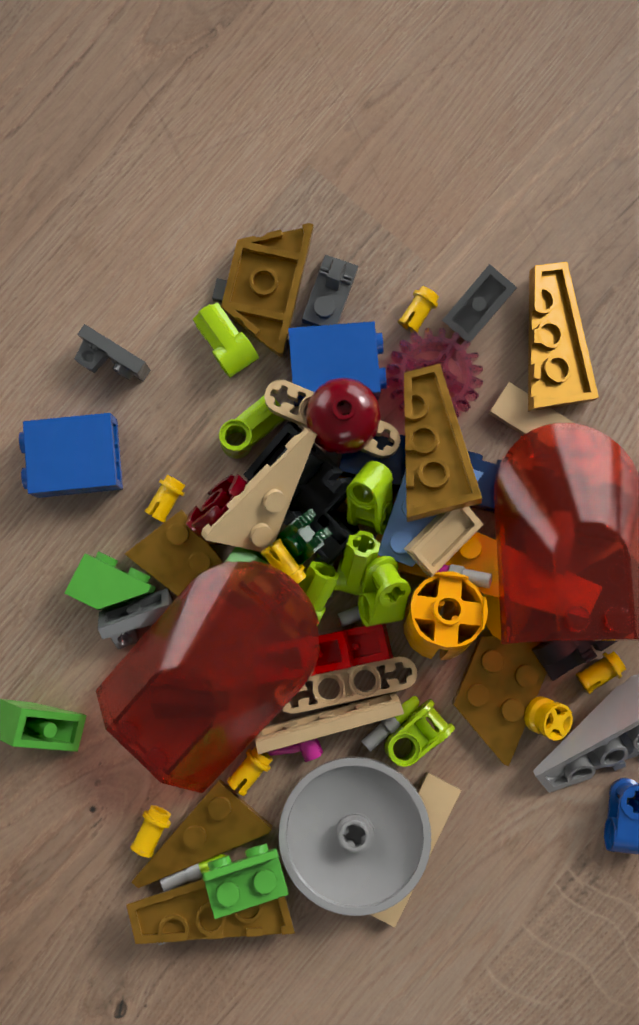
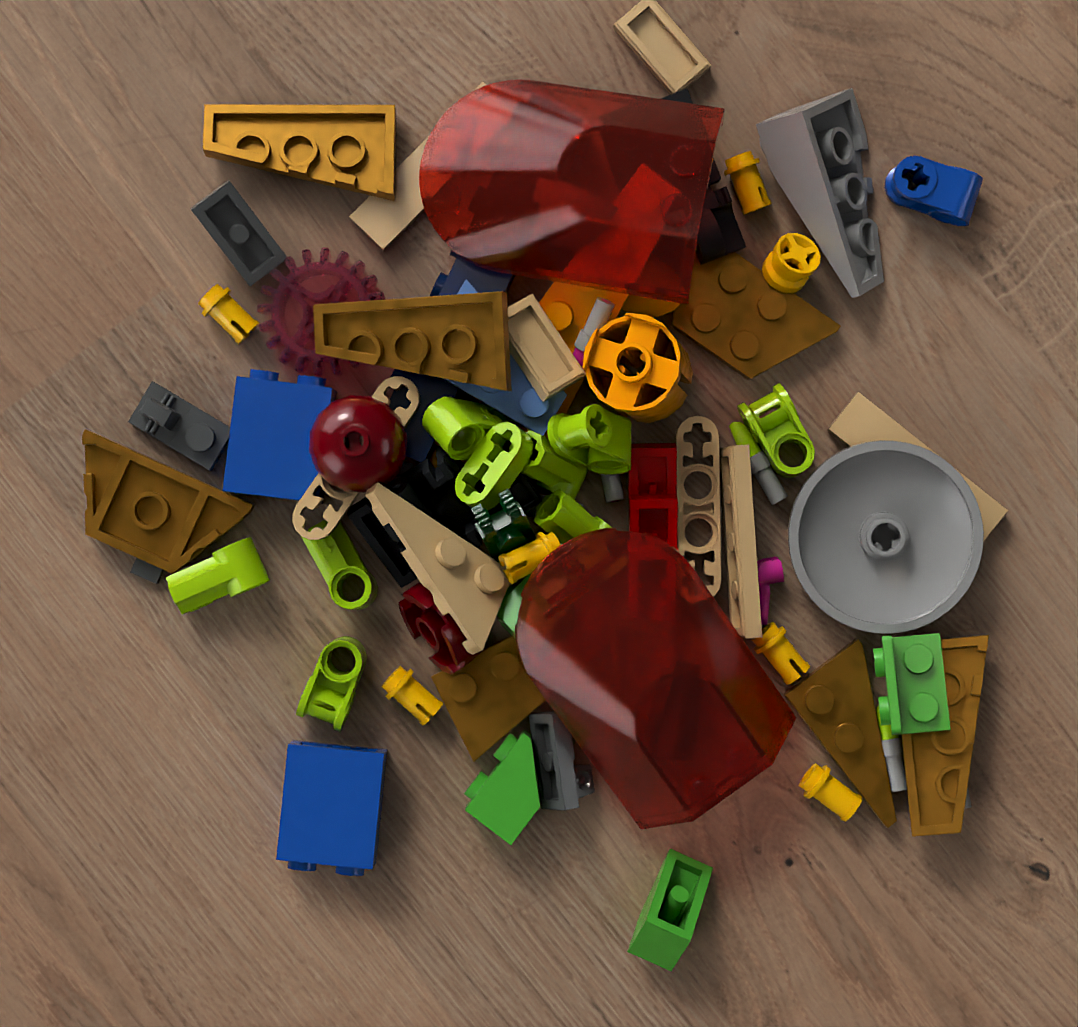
camera: 70 degrees left, 5 degrees up
dark grey hinge [74,324,151,382] -> none
none -> lime piece [296,636,367,732]
none -> lime beam [455,422,533,510]

